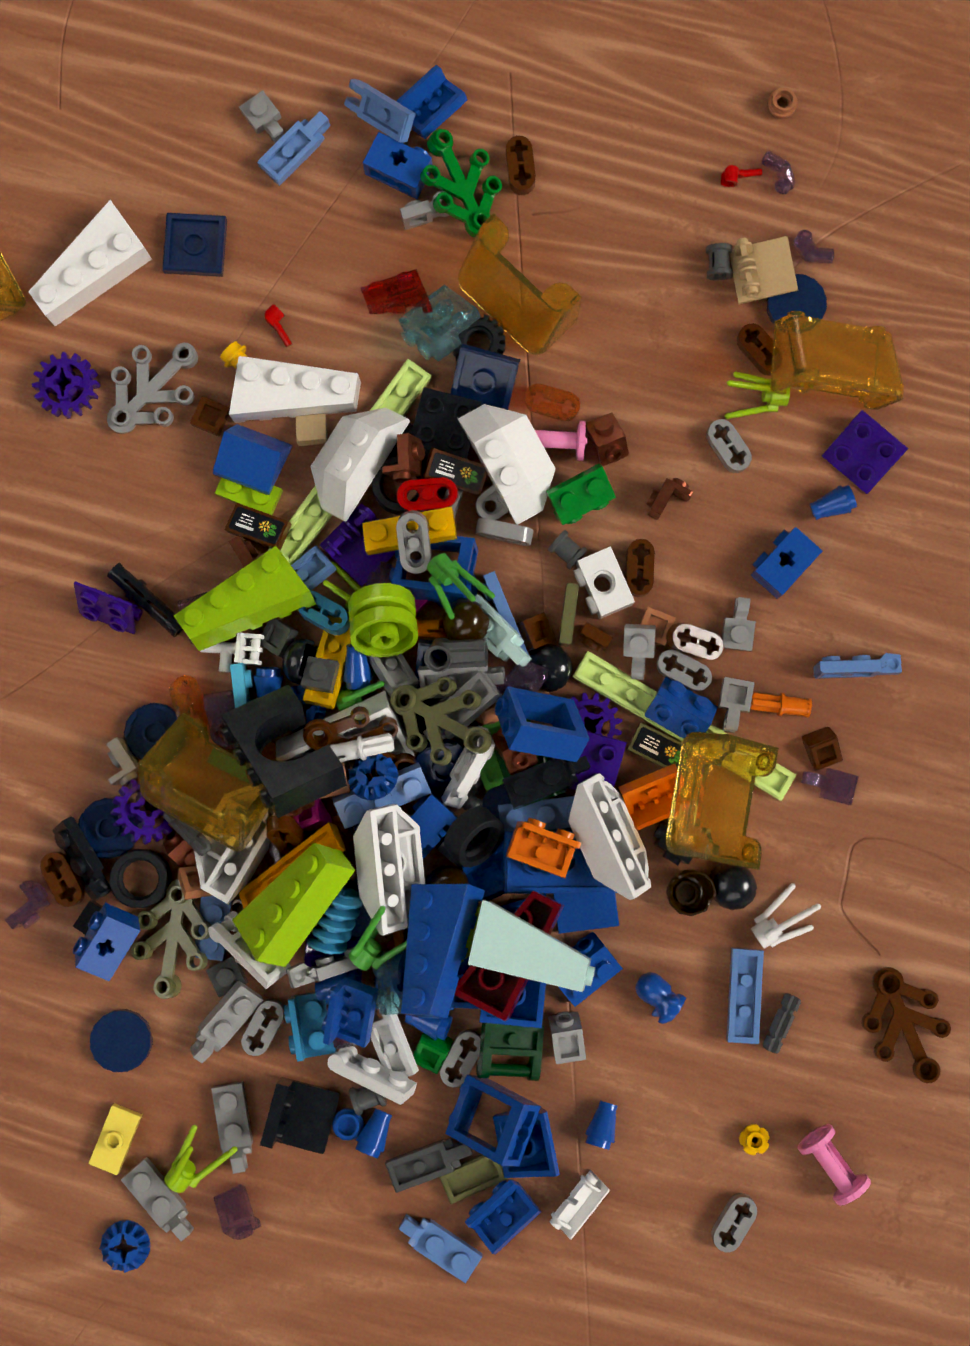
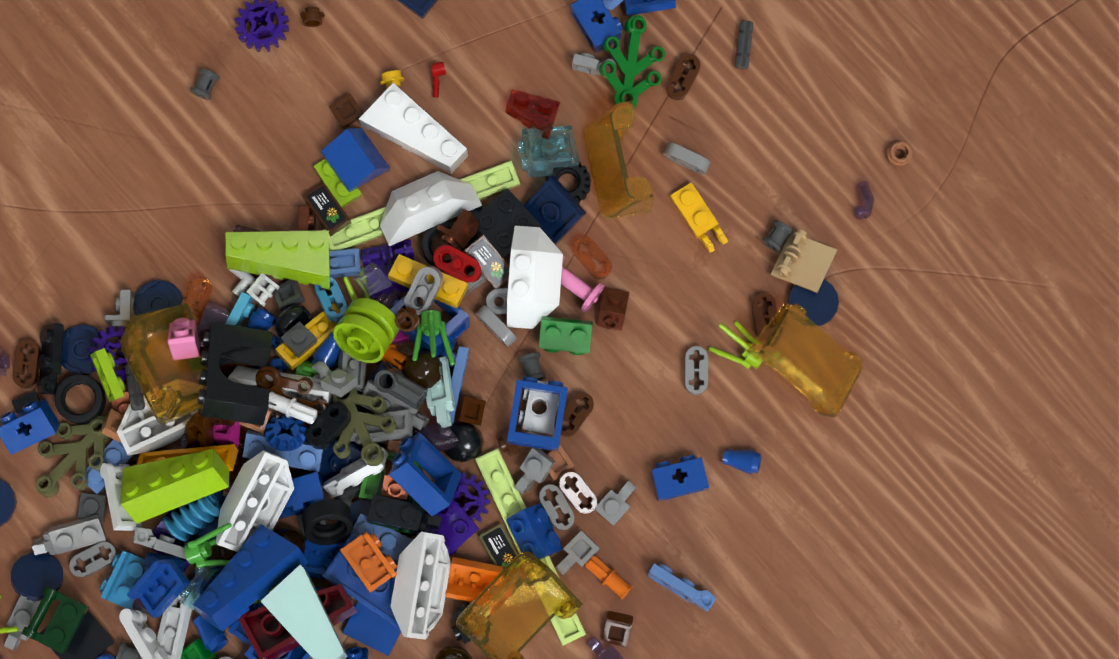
camera: 30 degrees right, 5 degrees down
dark purple hinge [74,581,143,634] -> none
light grey plant [107,343,198,434] -> none
black pin [107,563,183,637] -> none
tan slope [296,414,328,446] -> none
olive tile [558,583,579,647] -> none
copper bracket [646,478,693,520] -> none
red hand [721,165,762,187] -> none
arm [794,230,834,264] -> none
dark purple hinge [822,410,908,494] -> none
none -> dark blue tile [11,553,63,601]
none -> dark green plate [21,586,89,654]
none -> lime plate [90,348,125,402]
none -> bright pink slope [168,318,200,360]
none -> dark grey bush [190,68,220,100]
none -> reddish brown plate [300,6,325,27]
none -> black plate [306,402,351,450]
none -> light grey plate [312,361,358,397]
none -> clear slope [353,262,392,296]
none -> reddish brown plate [395,307,420,332]
none -> blue window [507,377,568,451]
none -> light grey beam [663,142,711,175]
none -> yellow hinge [670,182,728,253]
none -> dark grey axle [735,20,753,69]

